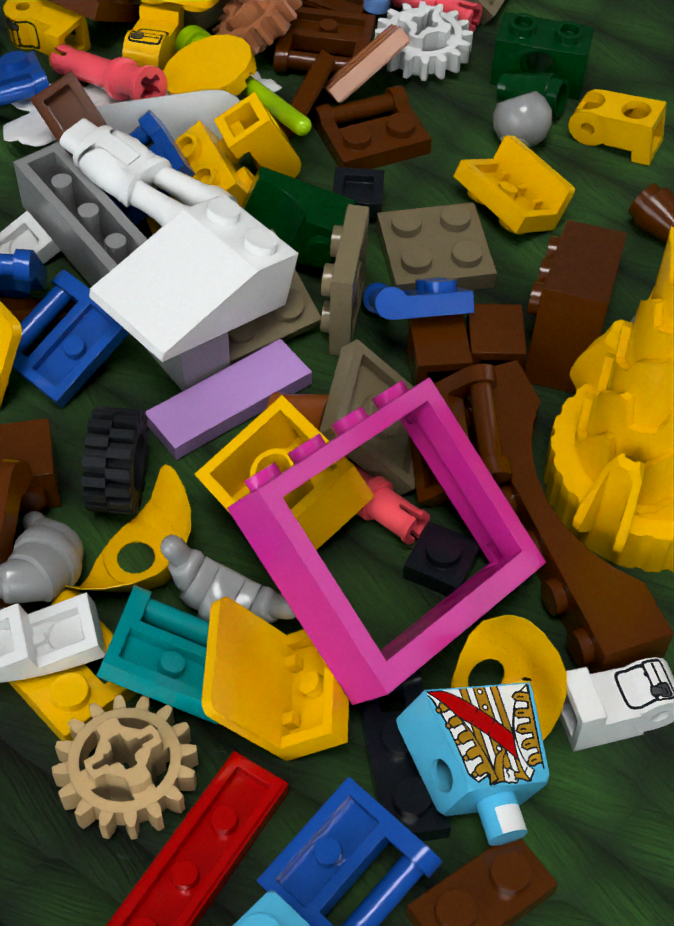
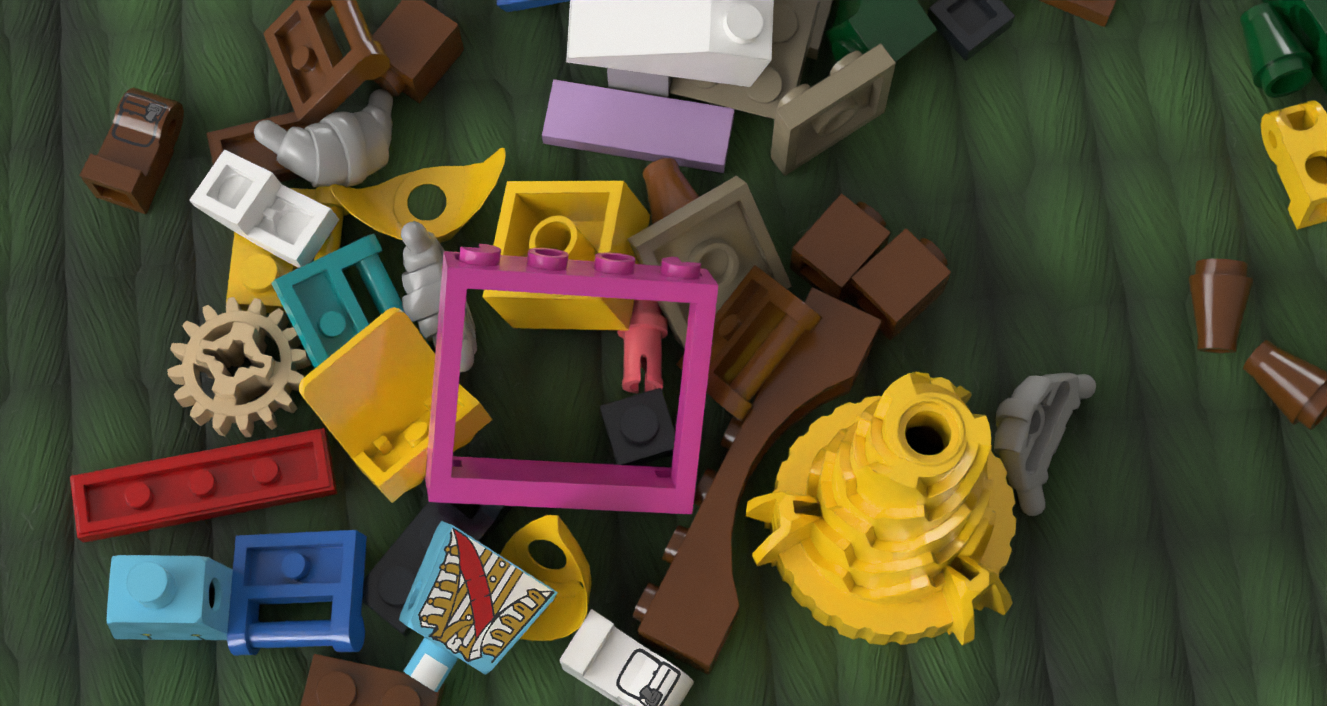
camera: 50 degrees right, 20 degrees up
black tyre [81,406,149,515] -> none
blue plate [361,277,475,320] -> none
dark tan plate [376,202,497,290] -> none
yellow bracket [453,135,575,235] -> none
light grey piece [493,91,552,148] -> none
reddish brown wedge [524,220,627,394] -> none

